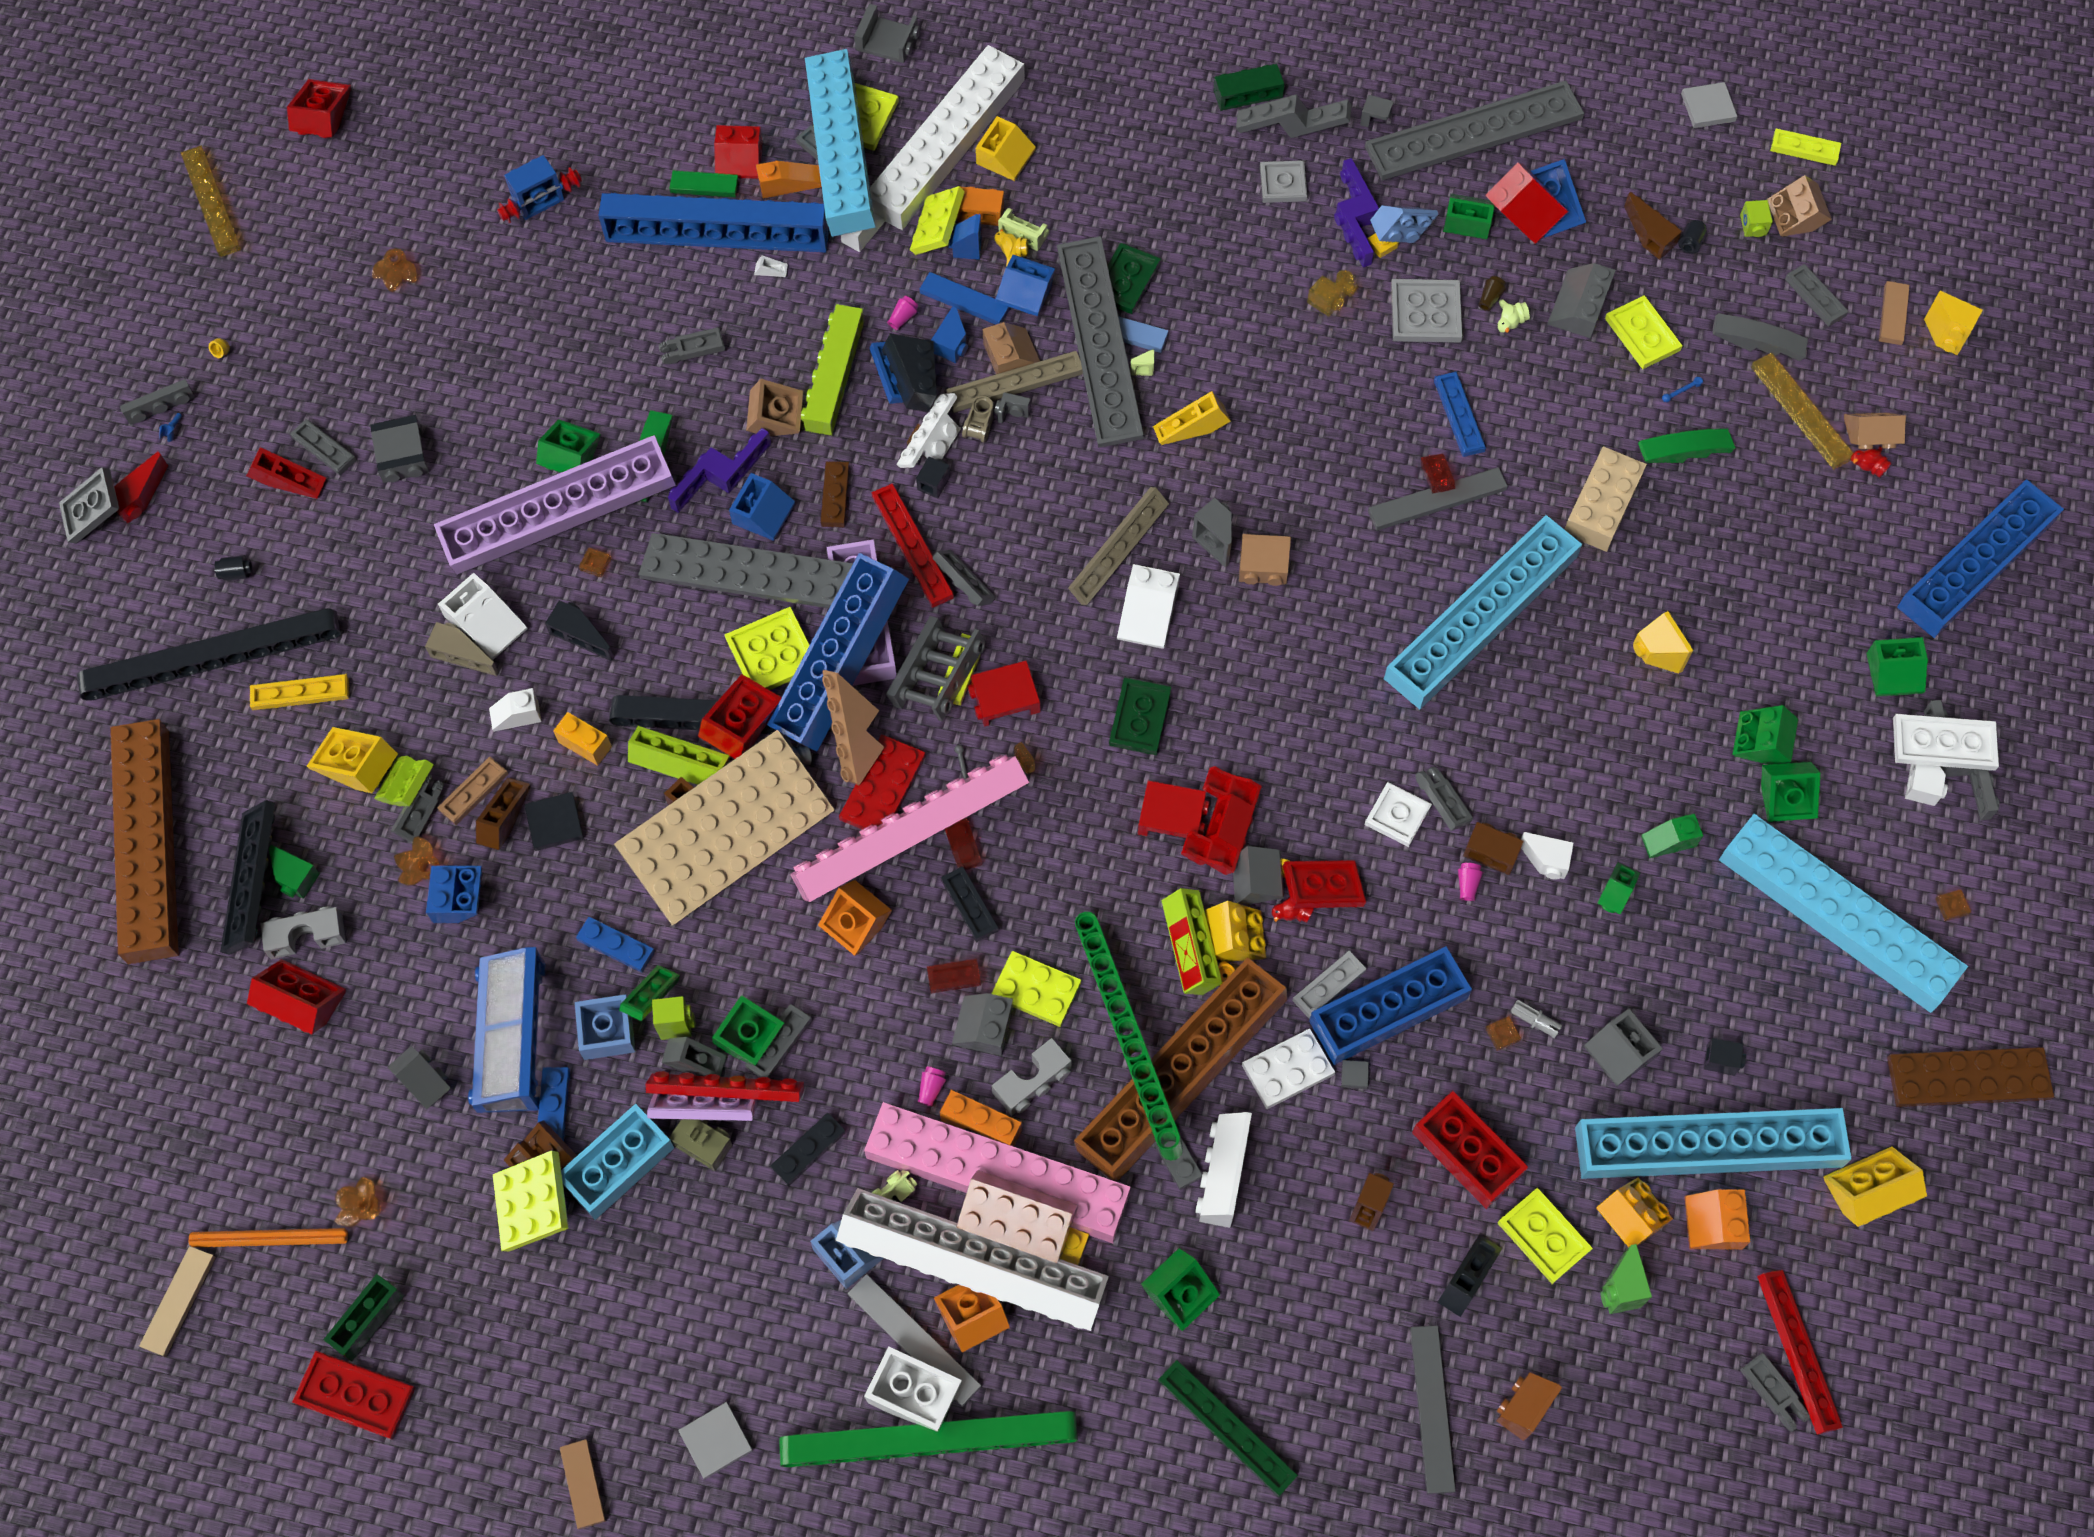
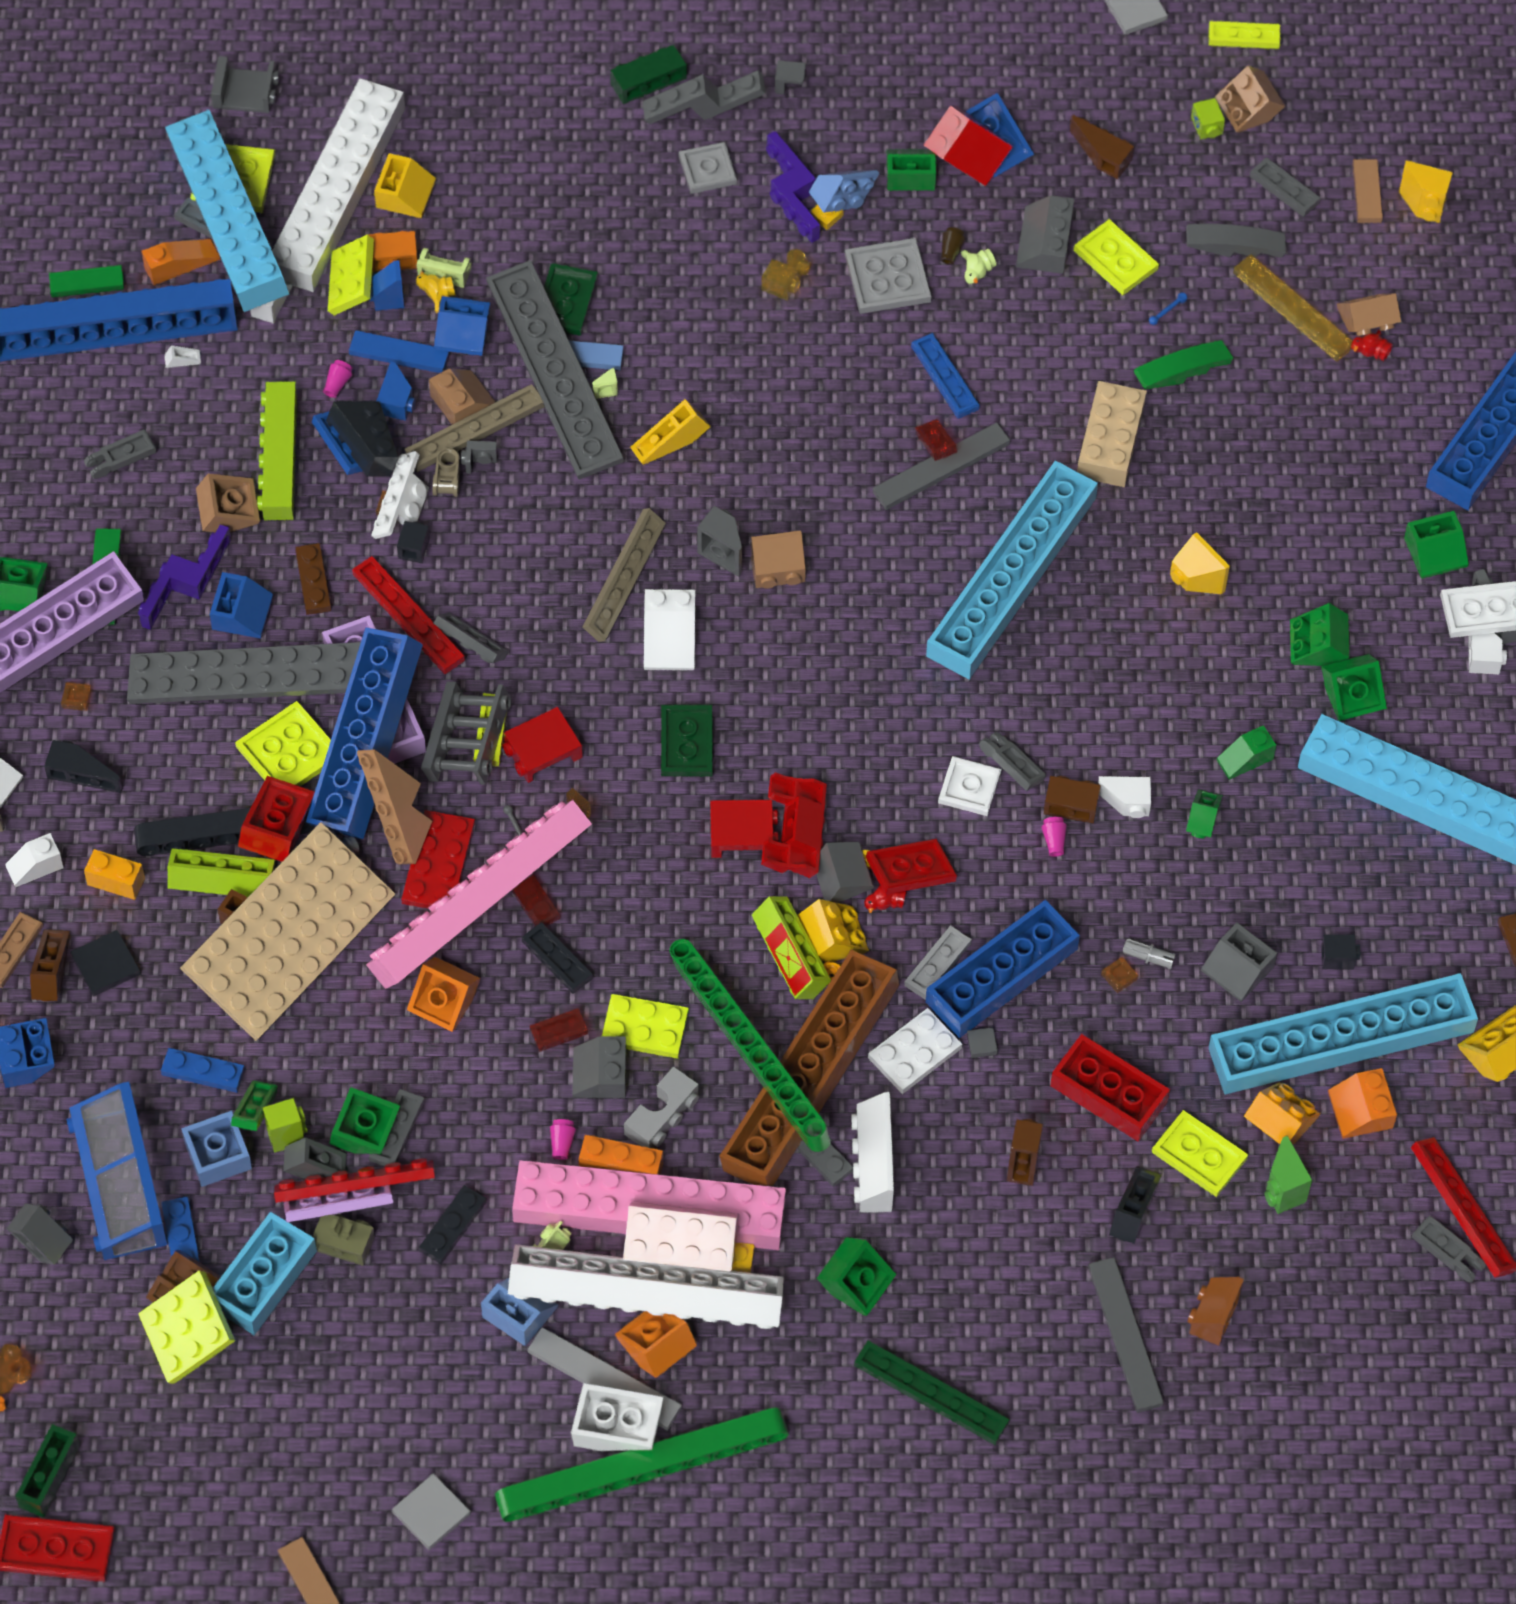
camera: 15 degrees left, 5 degrees down
red slope [714,125,763,179] -> none
dark grey plate [1365,81,1584,180] -> none
black brick [1678,220,1707,254] -> none

